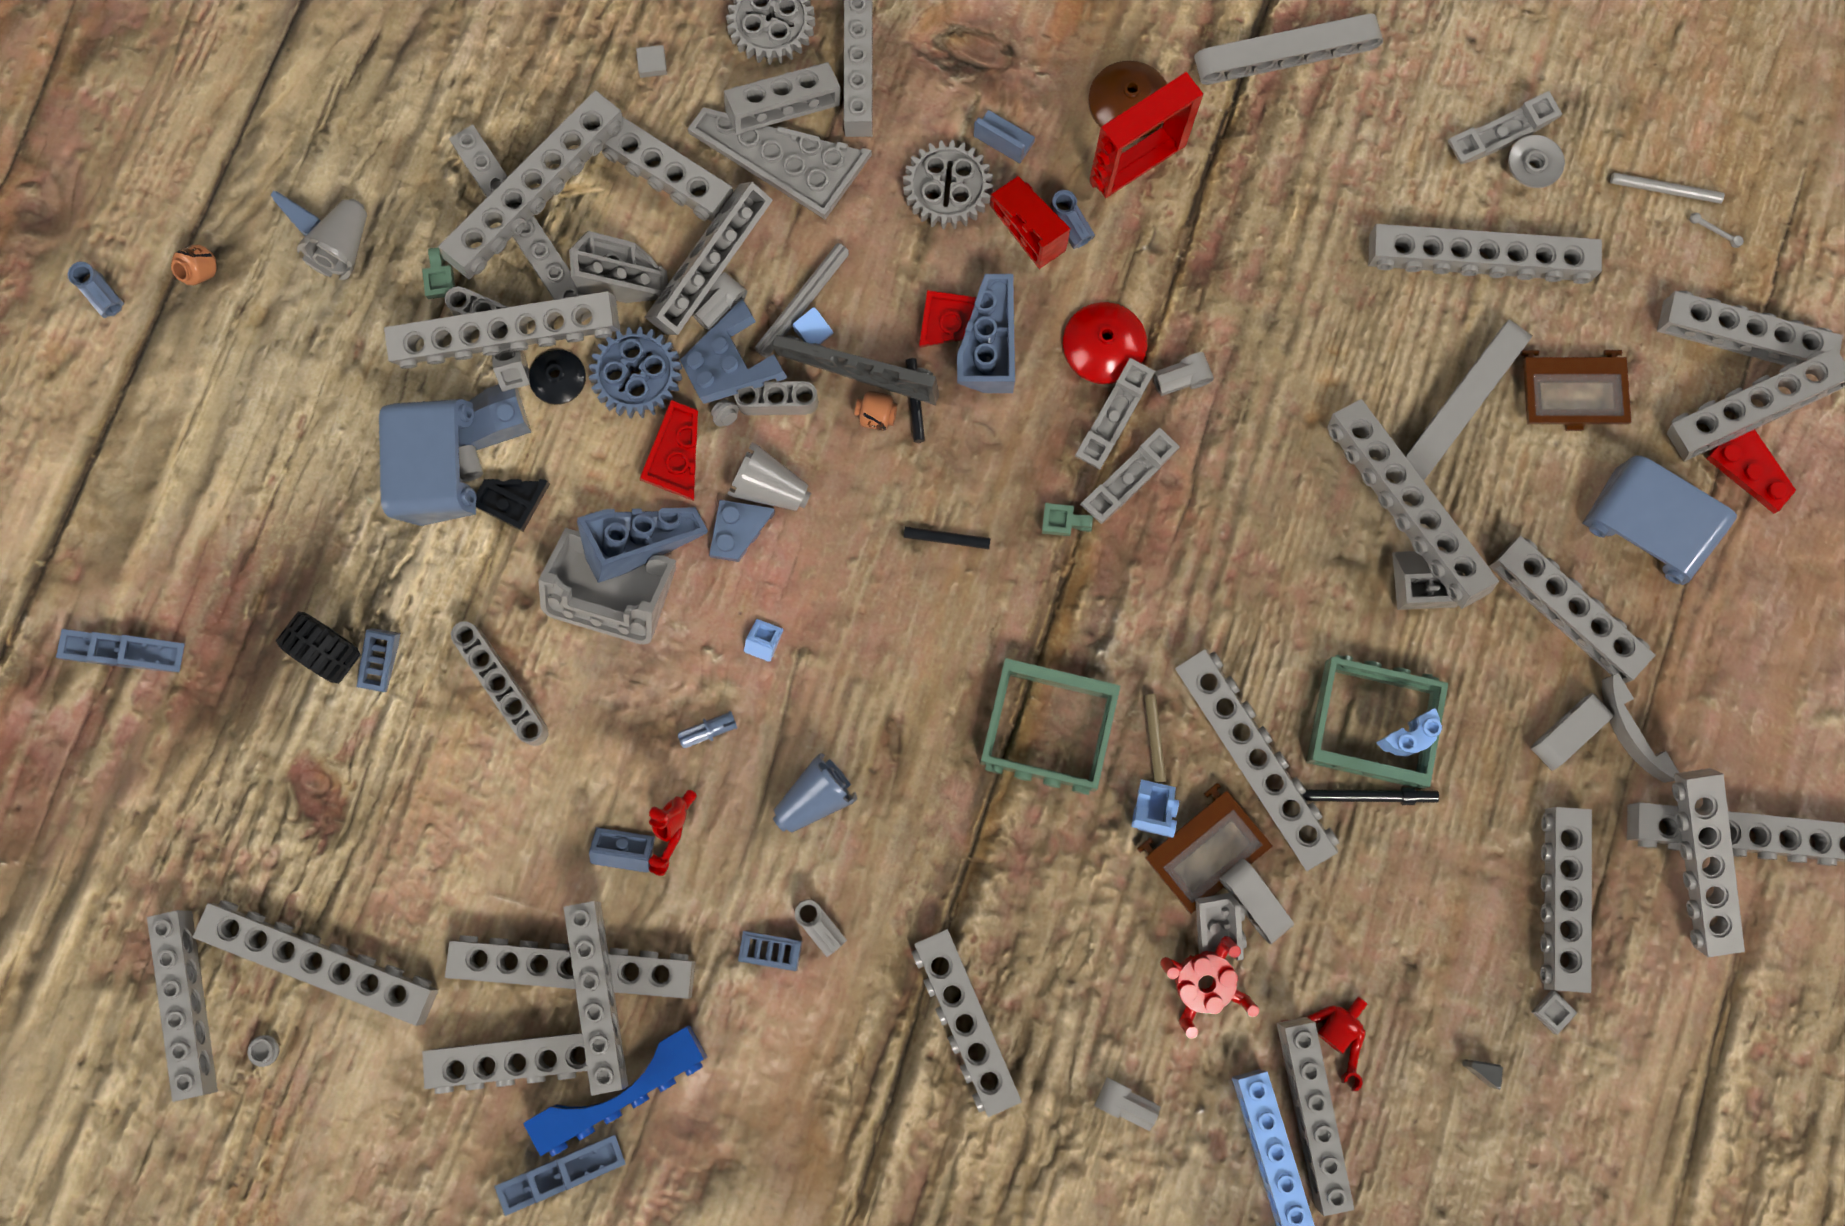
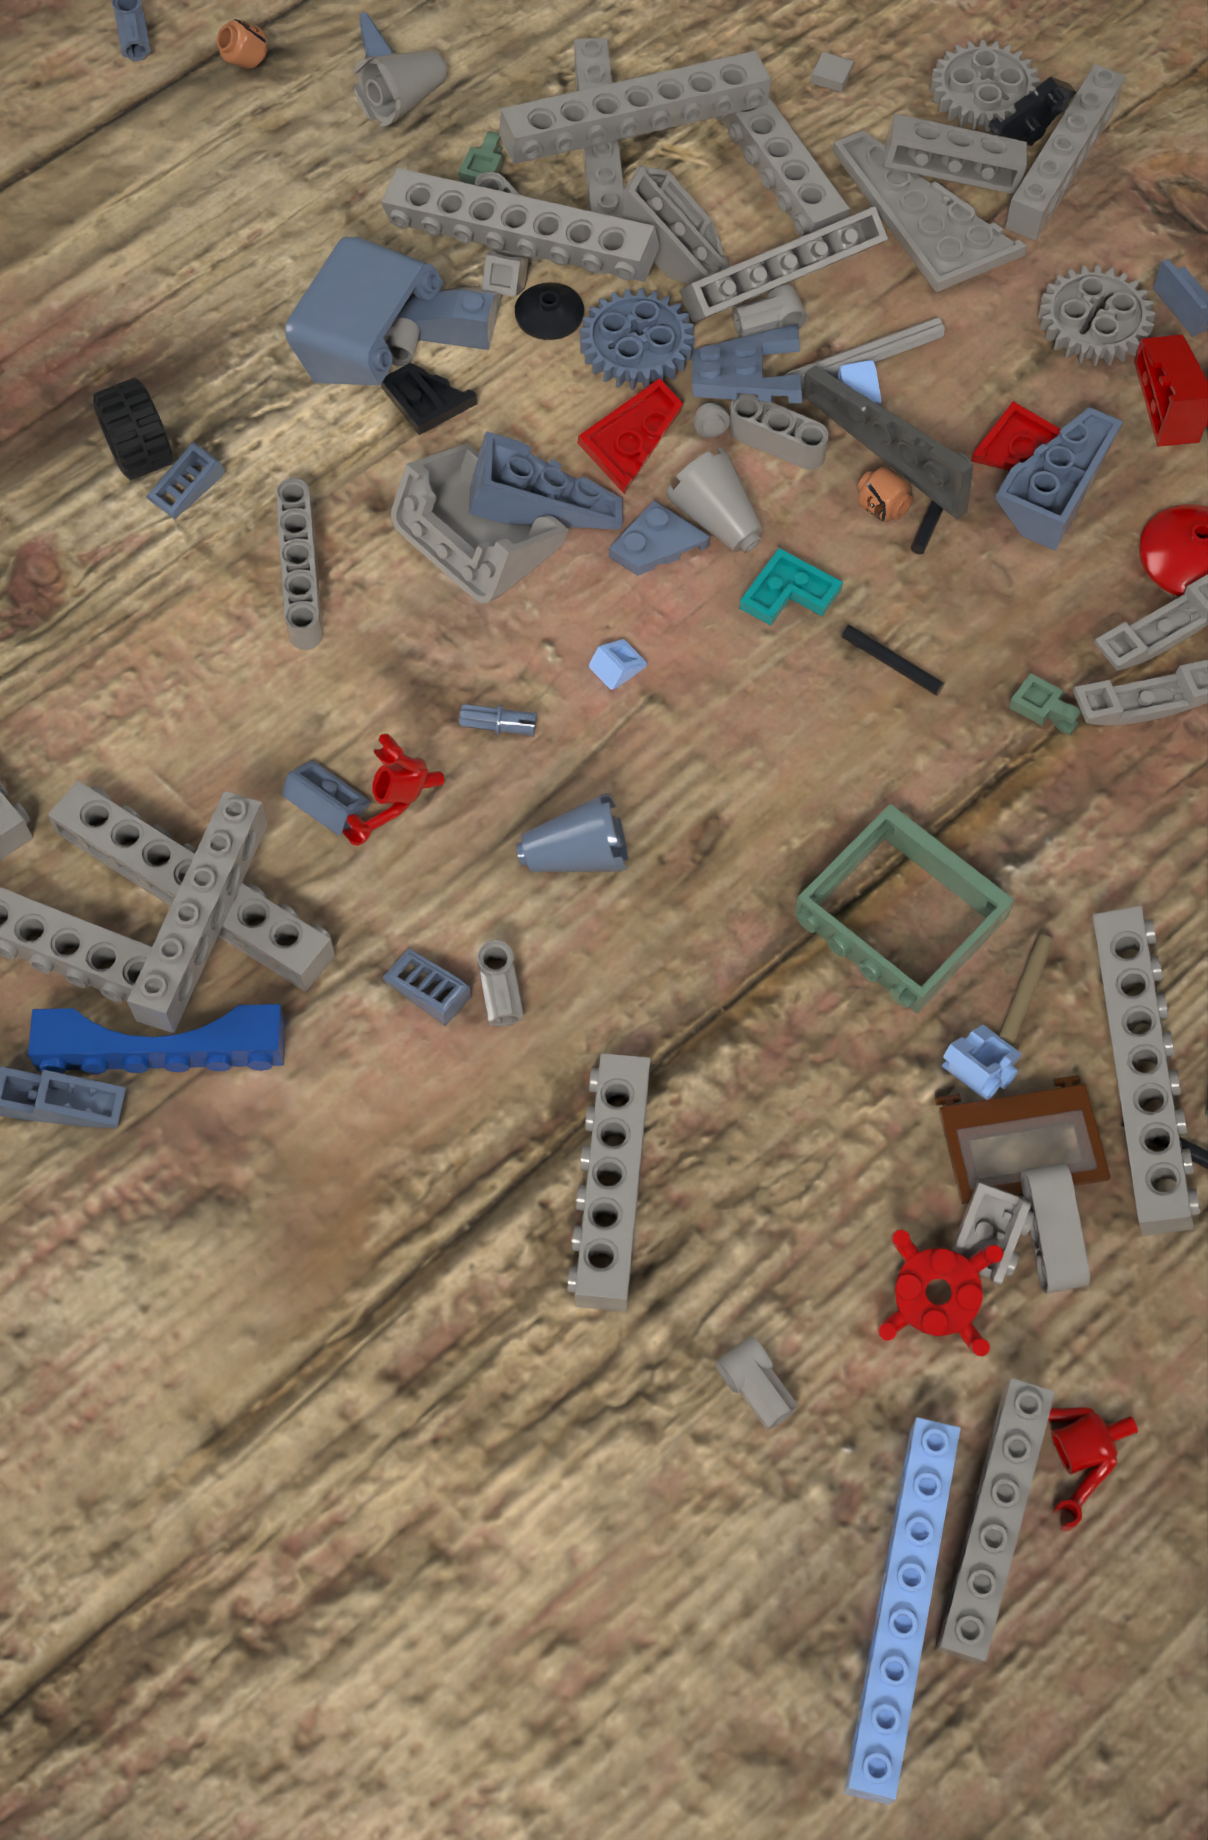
camera: 30 degrees right, 15 degrees down
none -> teal plate [739,548,843,626]
none -> black wing [988,77,1076,146]

